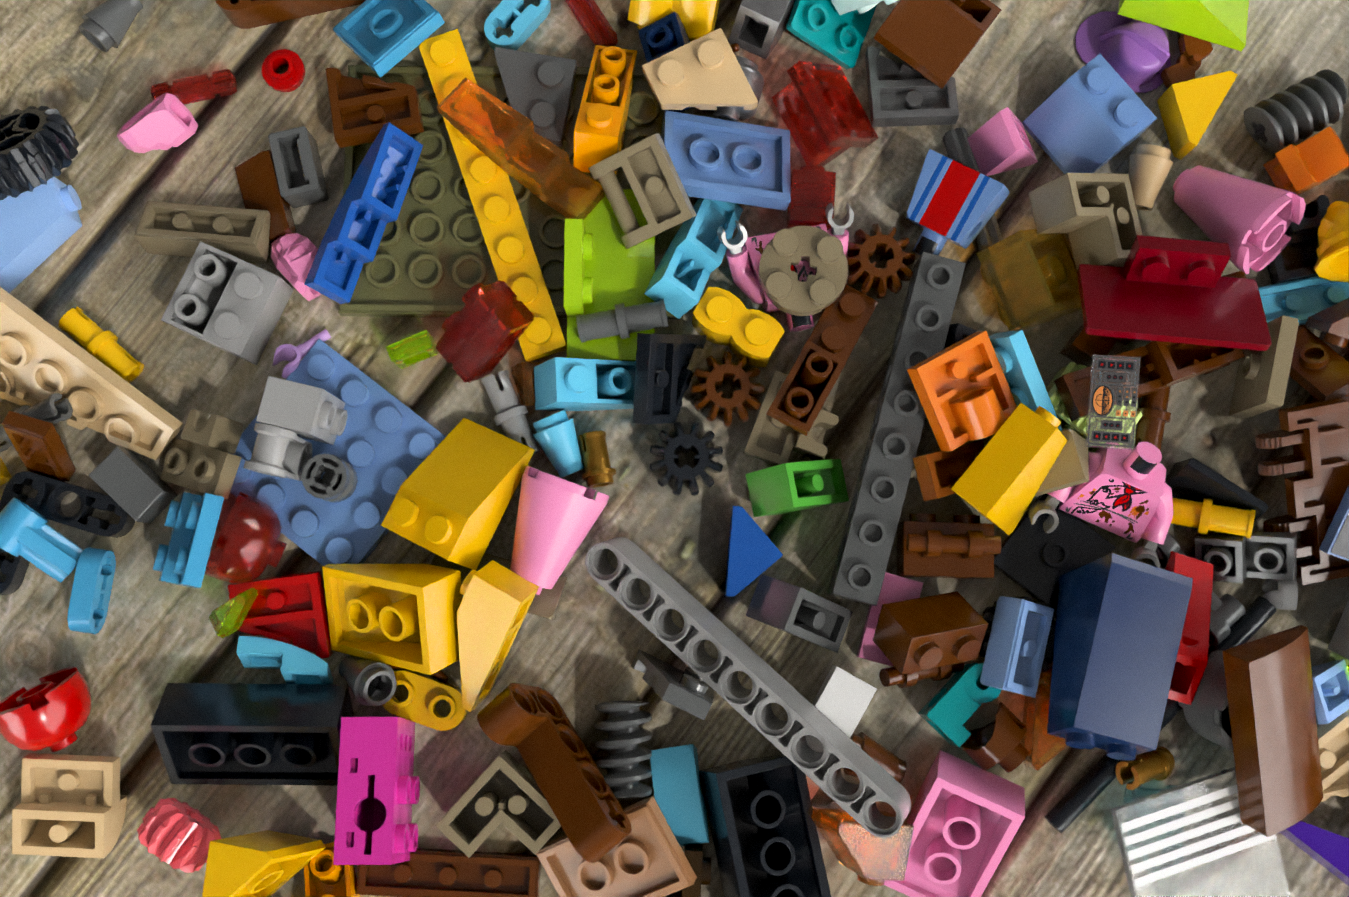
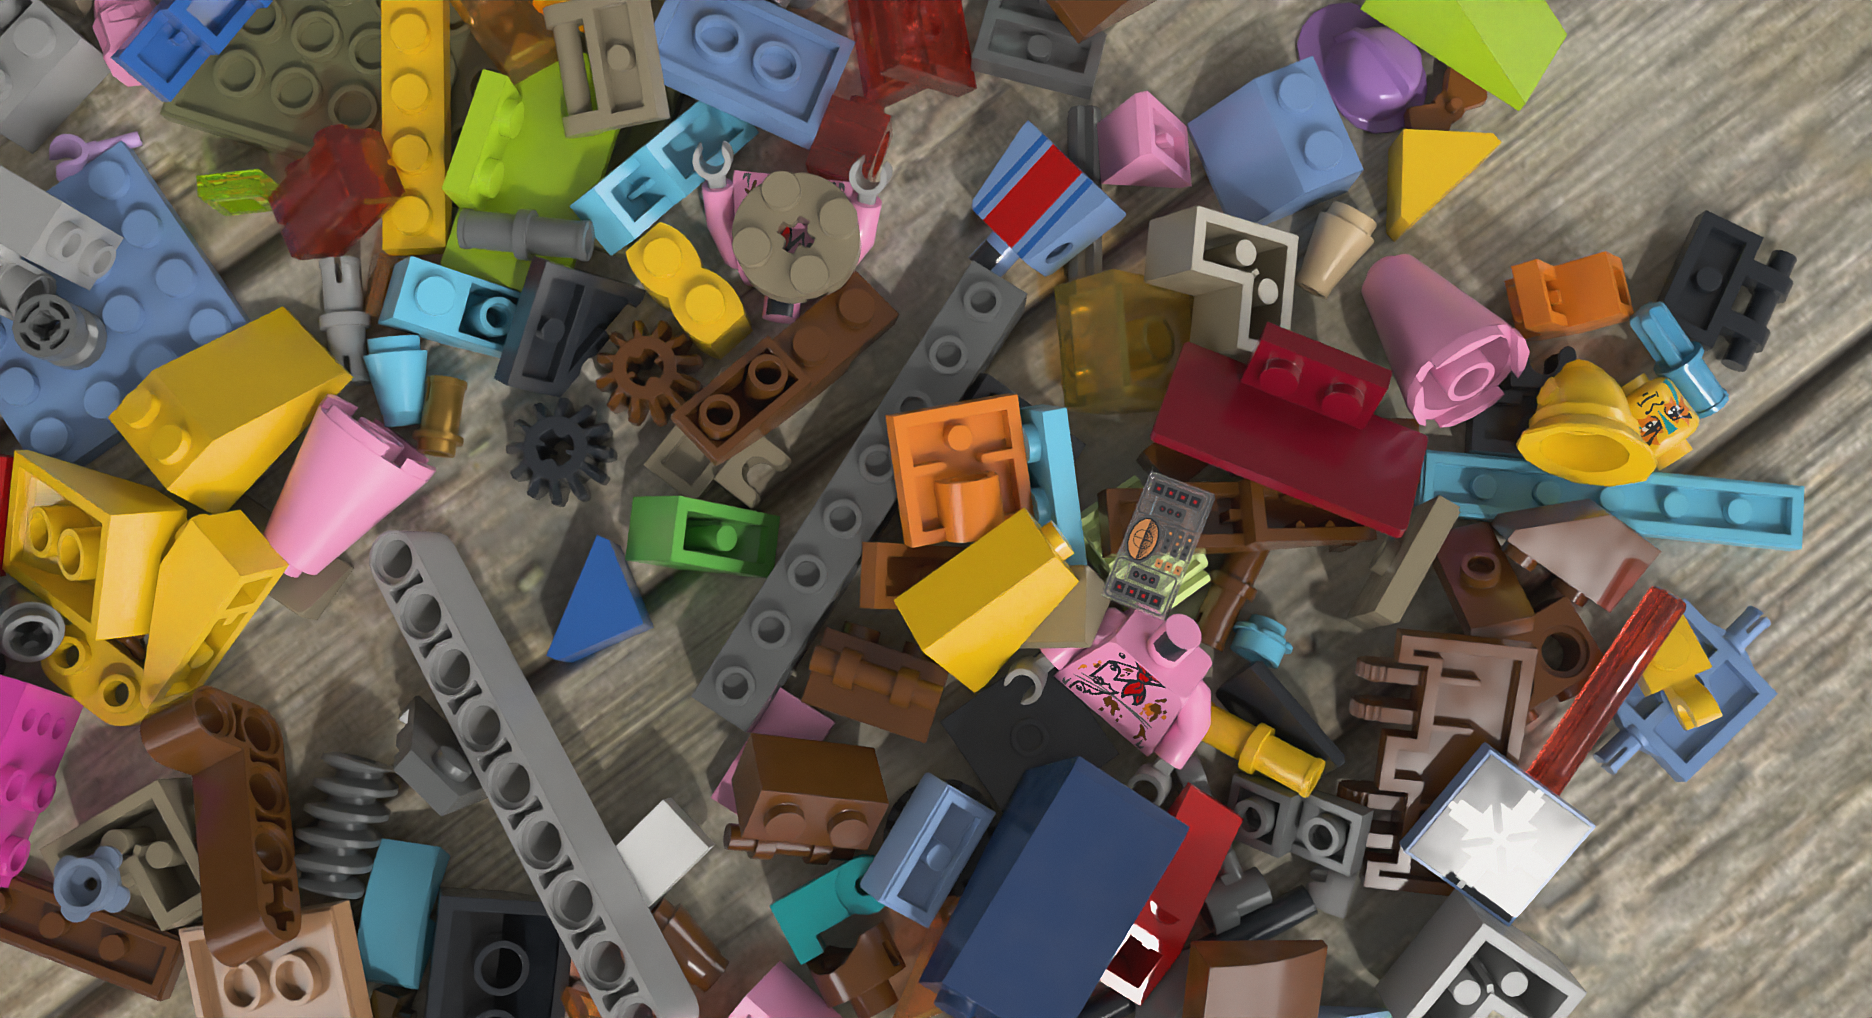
camera: 20 degrees right, 0 degrees up
dark grey slope [746,574,853,653] -> none
reddish brown gear [847,223,916,299] -> none
dark grey piece [1244,69,1348,155] -> none
none -> sand blue plate [53,846,130,922]
none -> medium azure plate [1230,614,1293,669]

